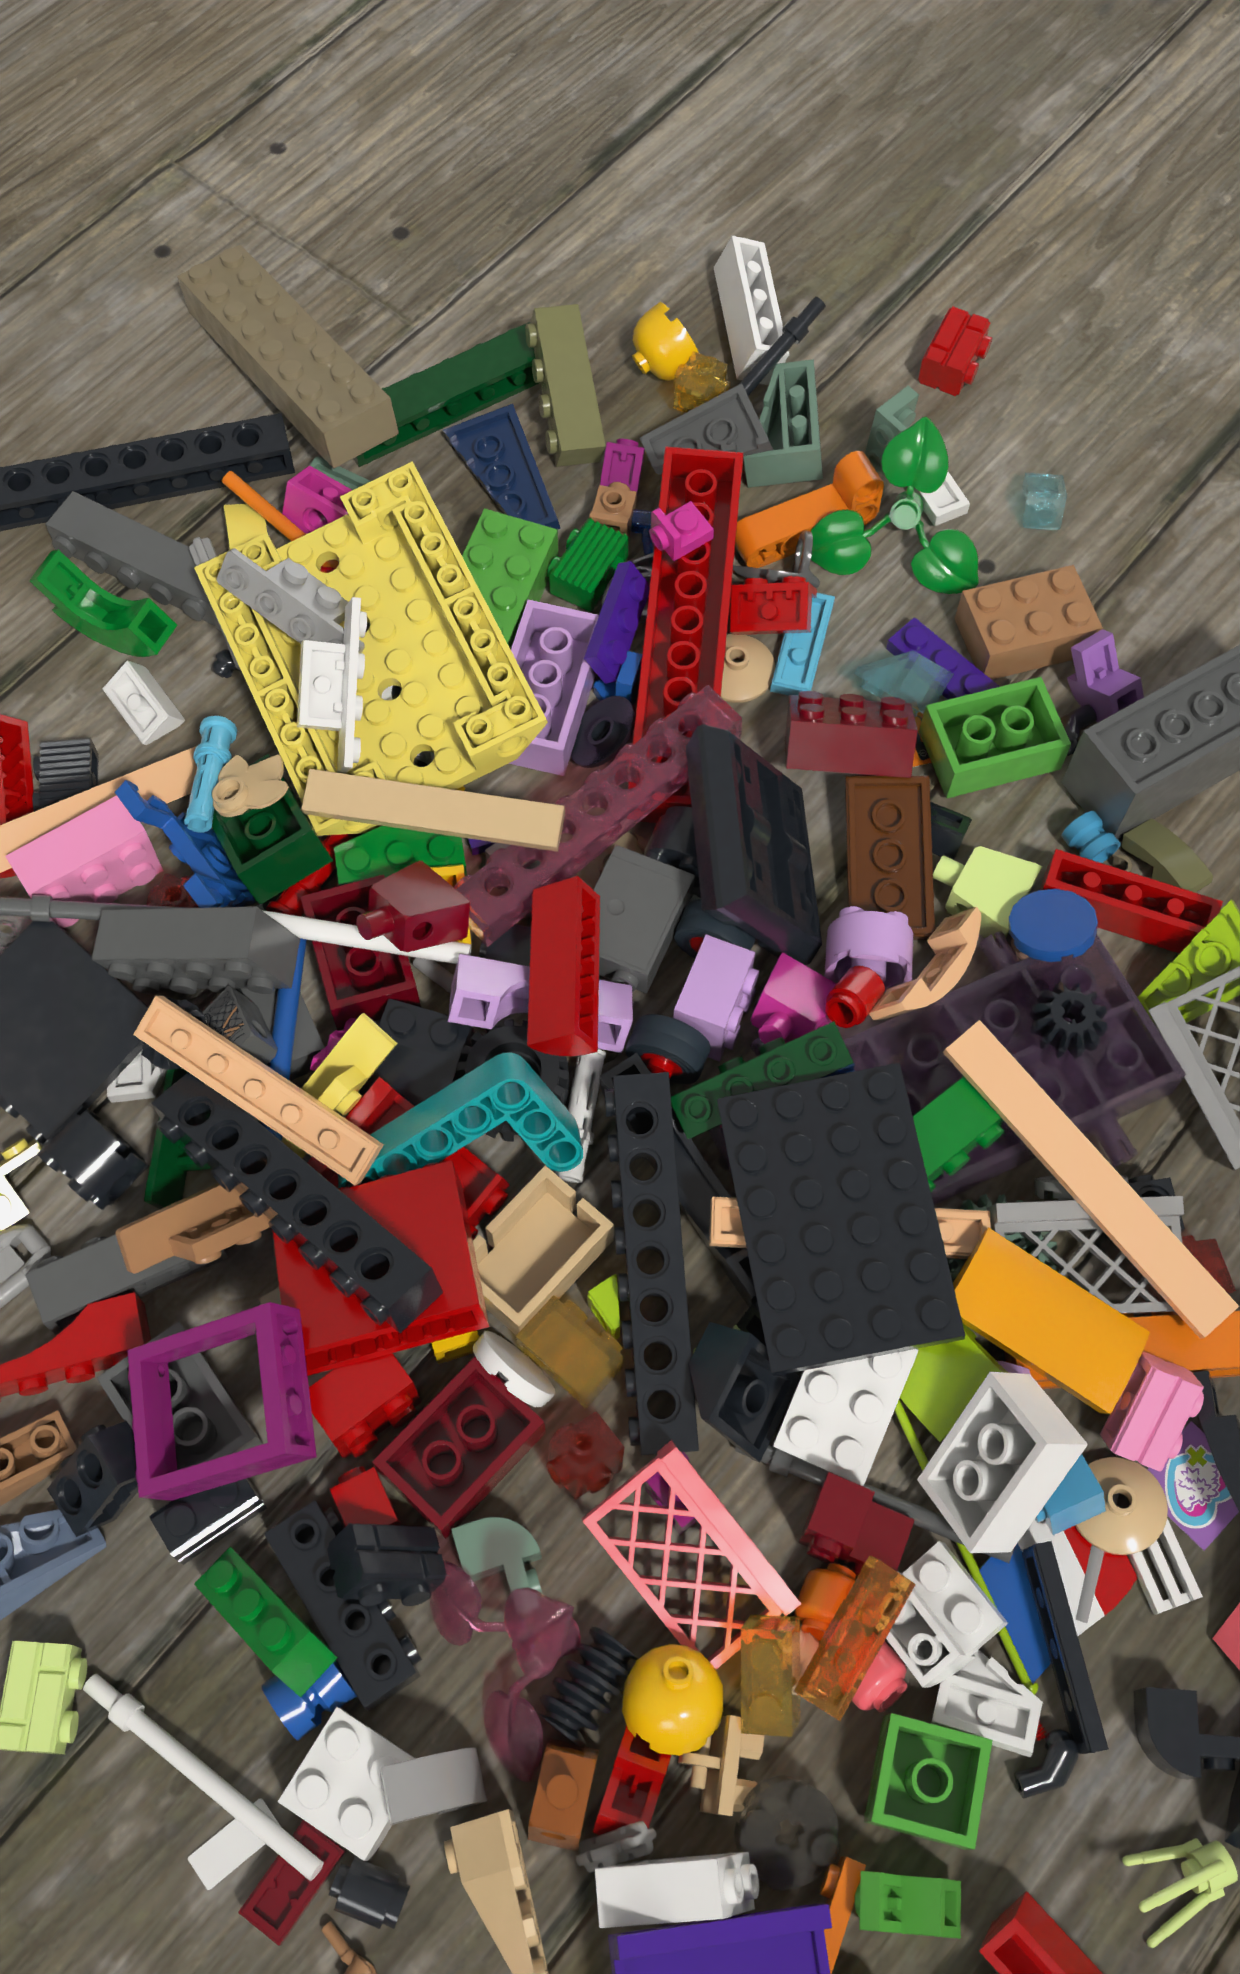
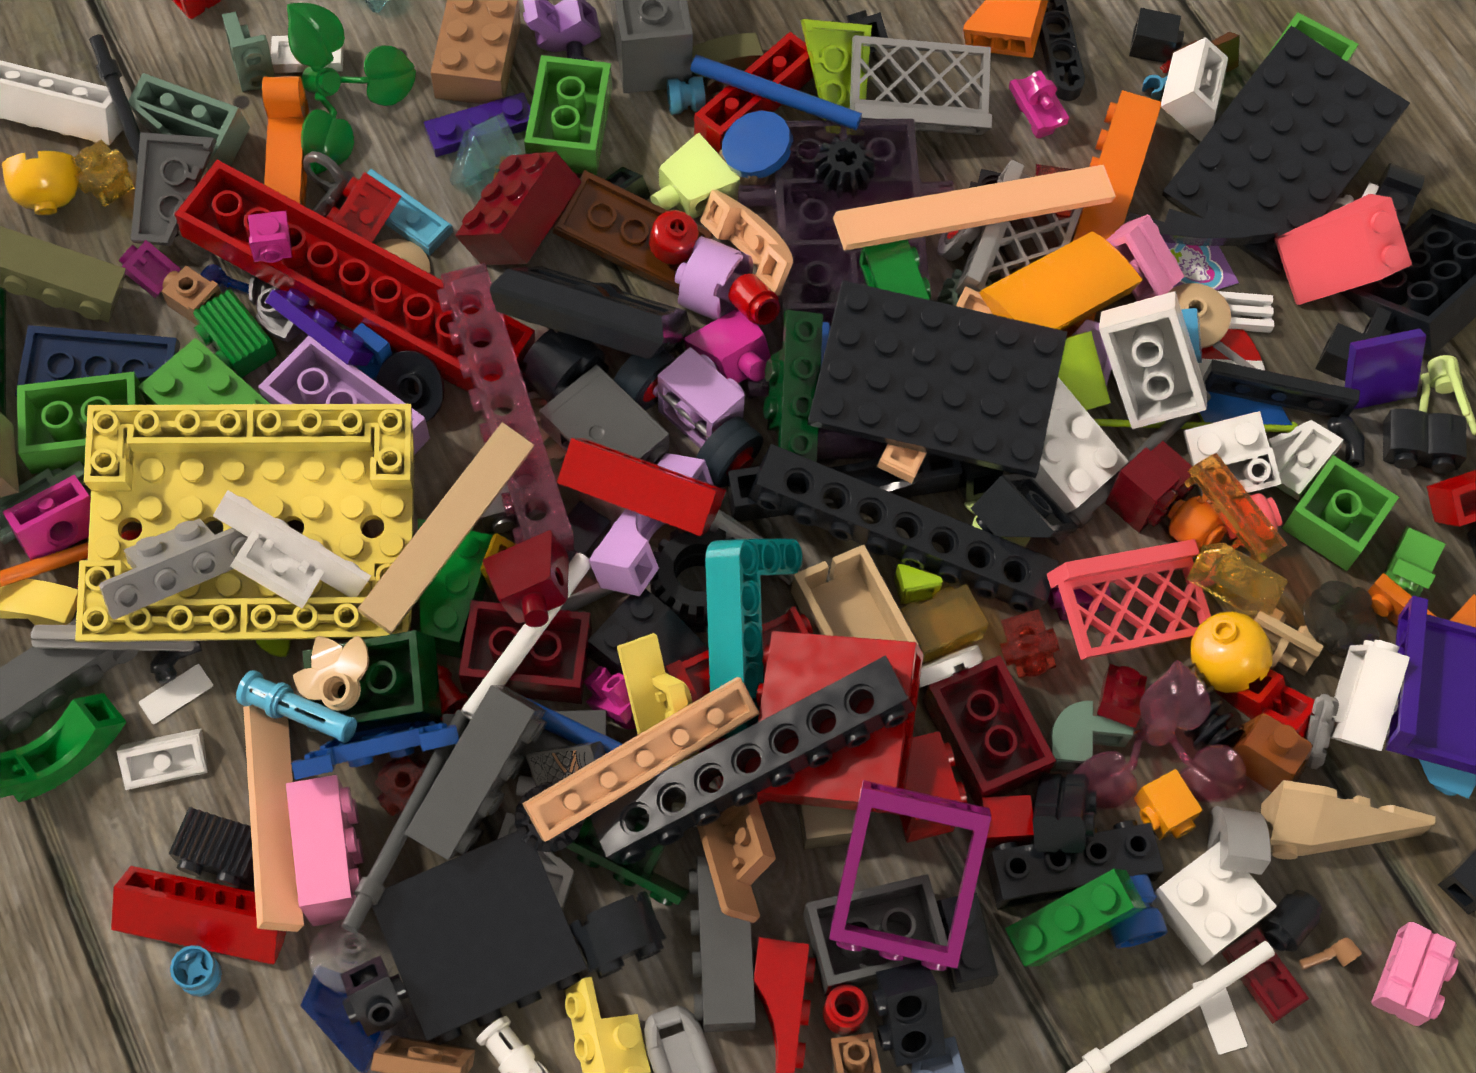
camera: 70 degrees left, 0 degrees up
none -> bright green brick [17,372,146,474]
none -> white sticker [139,664,213,724]
none -> red head [649,210,699,265]
none -> blue piece [691,54,862,130]
none -> red brick [823,984,869,1035]
none -> dark red plate [1097,663,1147,728]
none -> light orange brick [1134,769,1203,840]
none -> dark purple tile [1344,329,1426,410]
none -> black brick [1383,409,1467,474]

